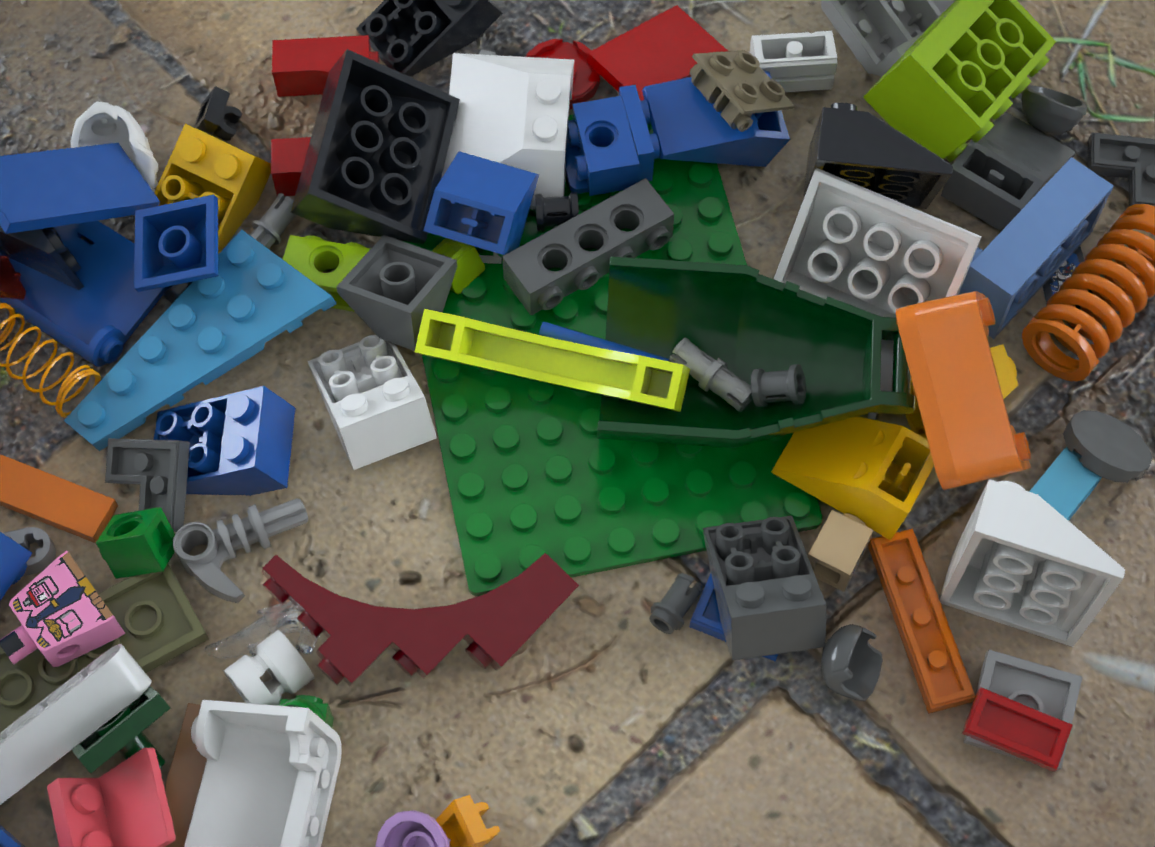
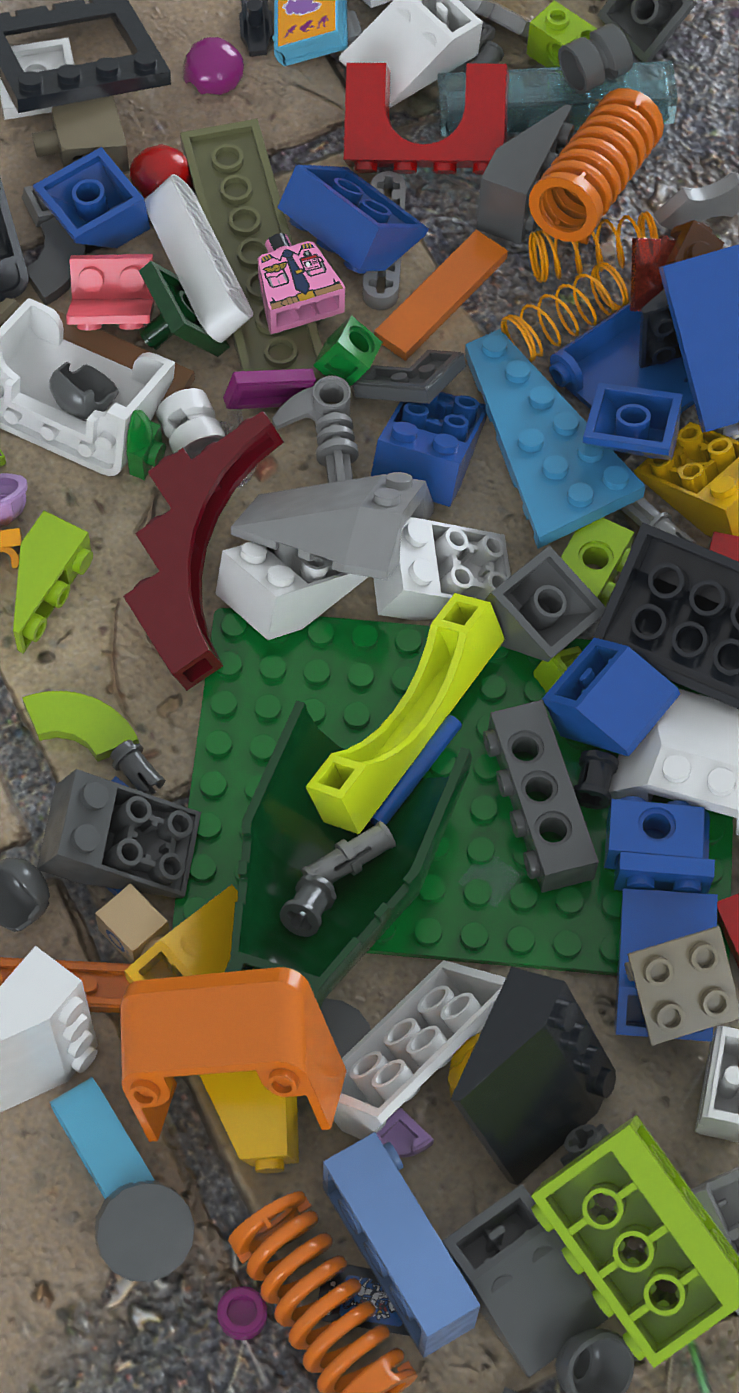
camera: 105 degrees right, 0 degrees up
none -> lime slope [13,510,93,654]
none -> lime tile [22,691,139,762]
none -> dark grey hair [49,362,119,420]
none -> white slope [215,542,368,640]
none -> magenta tile [217,1286,267,1340]
none -> magenta tile [223,368,316,410]
none -> light grey wedge [231,472,434,580]

